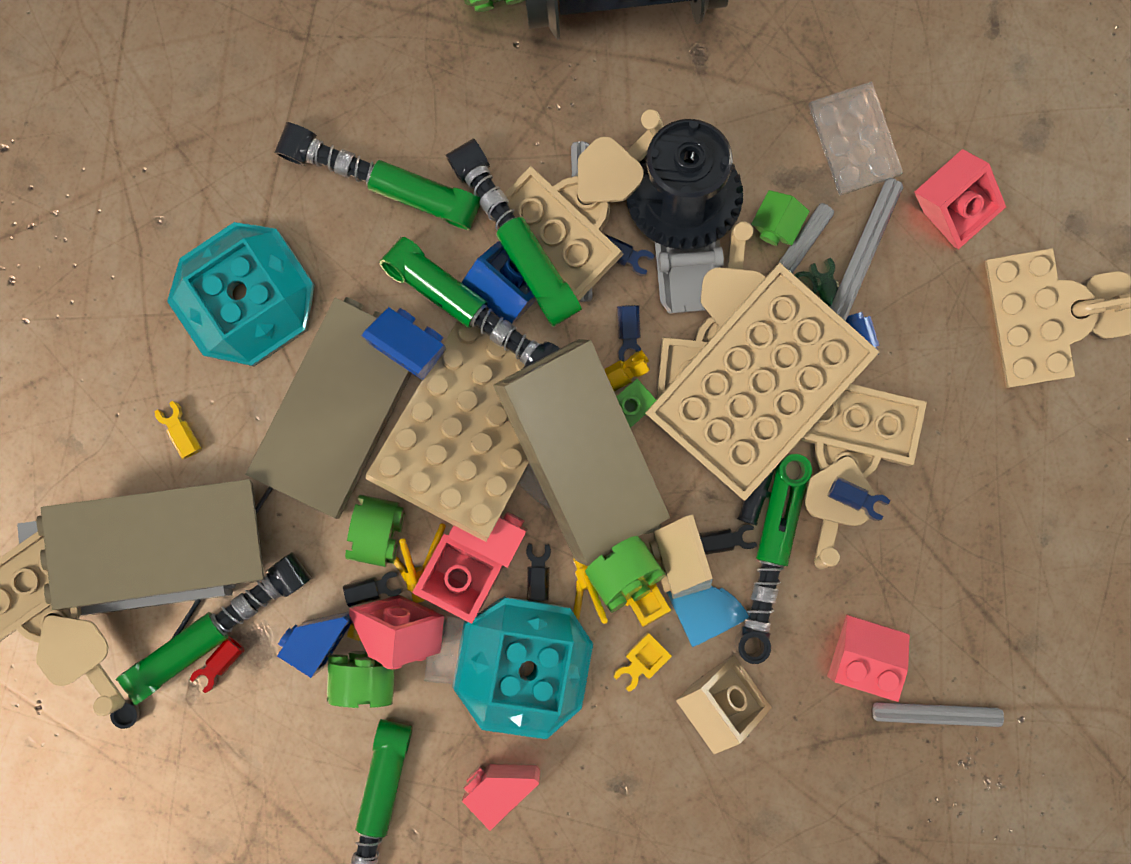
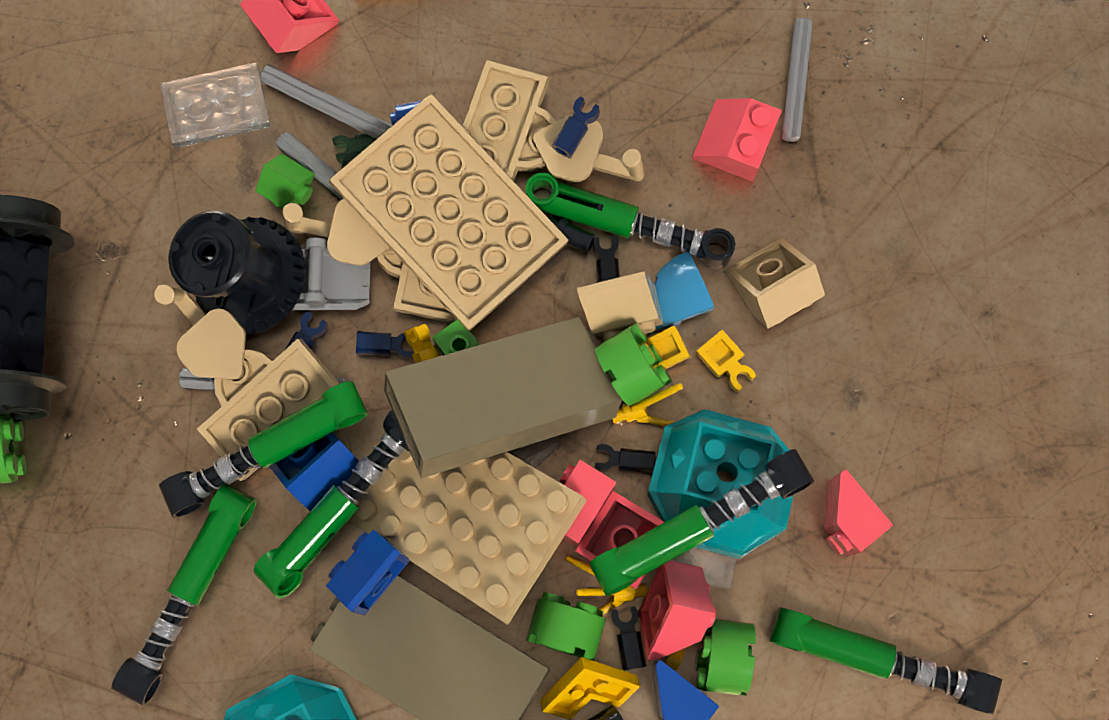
camera: 85 degrees left, 10 degrees down
none -> yellow plate [540,657,640,720]
none -> piece [589,449,815,596]

